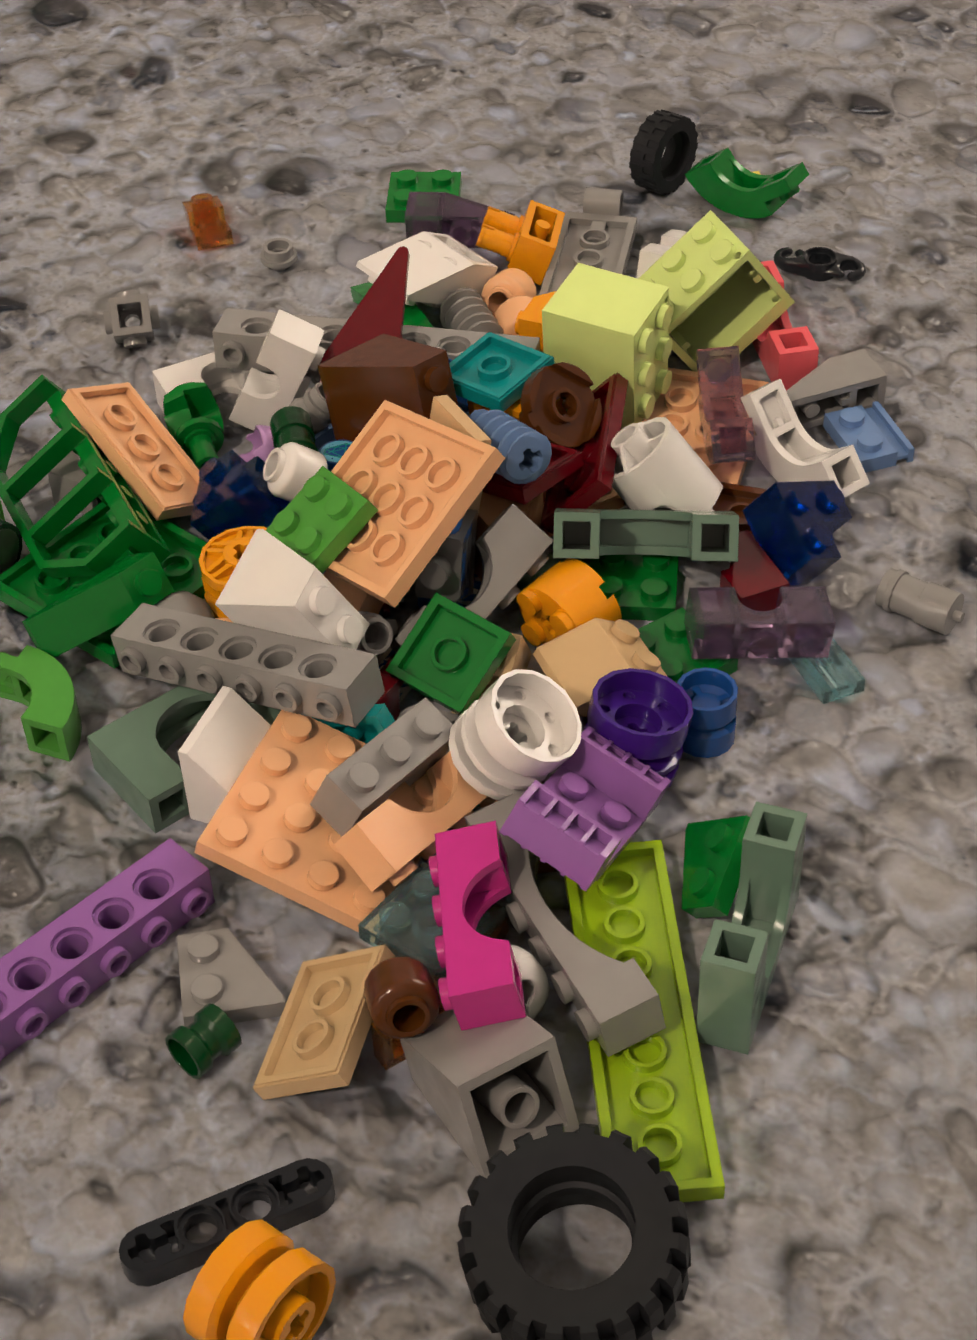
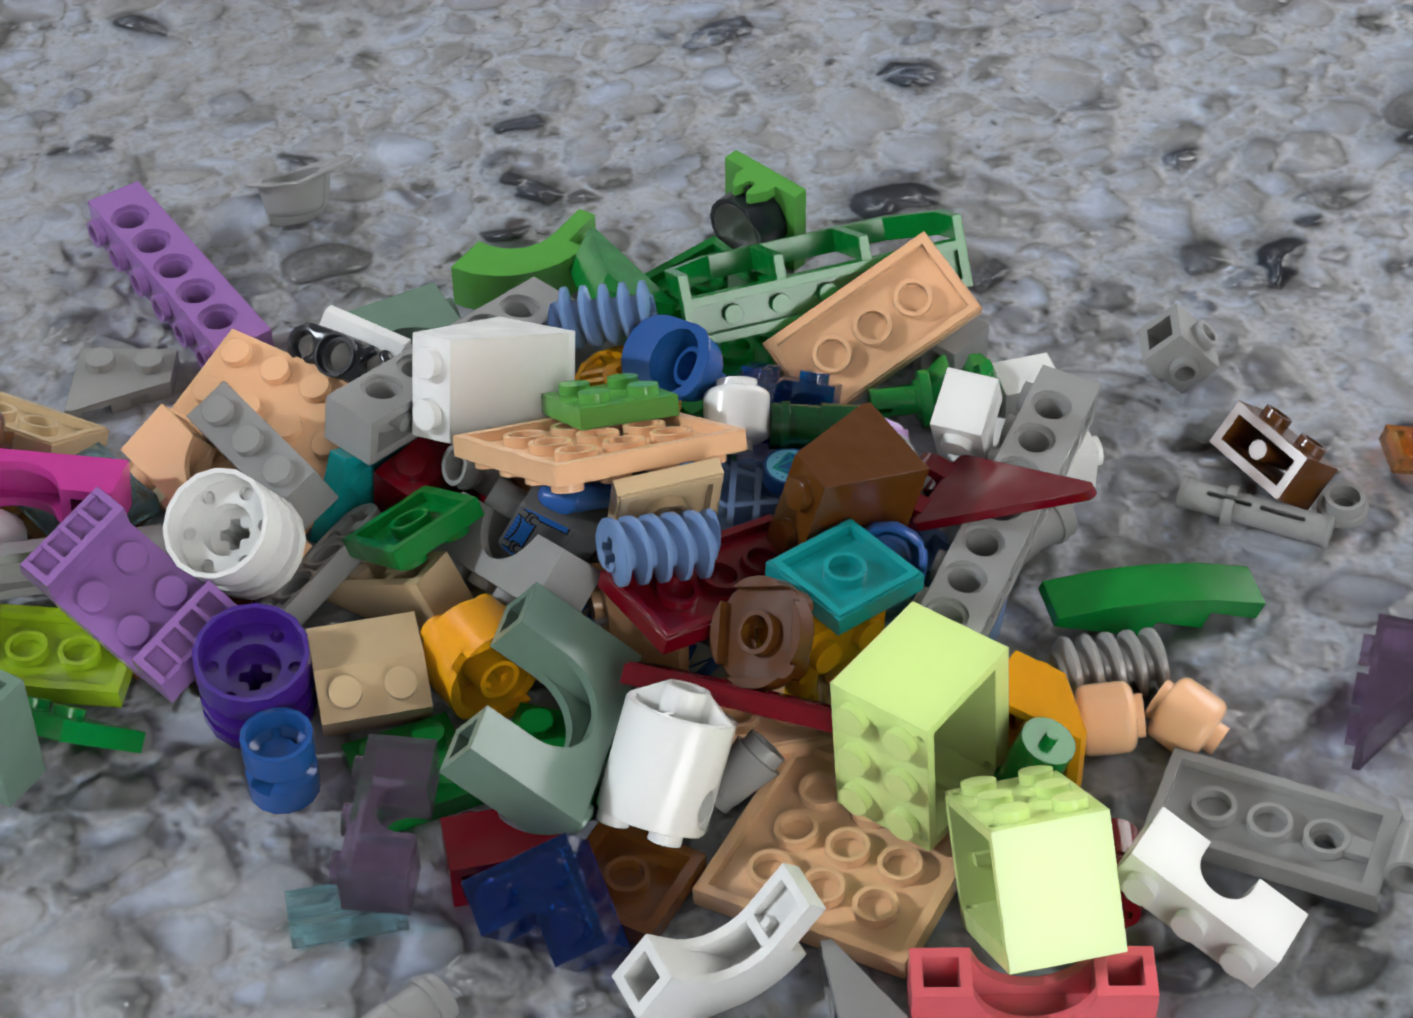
camera: 100 degrees right, 0 degrees up
dark green wheel [165,1003,242,1079] -> none
white slope [356,231,498,308] -> none
light orange brick [475,200,565,286] -> none
arch [696,346,756,464] -> none
none -> black piece [286,322,393,383]
none -> medium blue piece [547,280,657,350]
none -> blue piece [621,314,727,402]
none -> light grey pin [1176,475,1337,549]
none -> reddish brown brick [1209,400,1338,510]

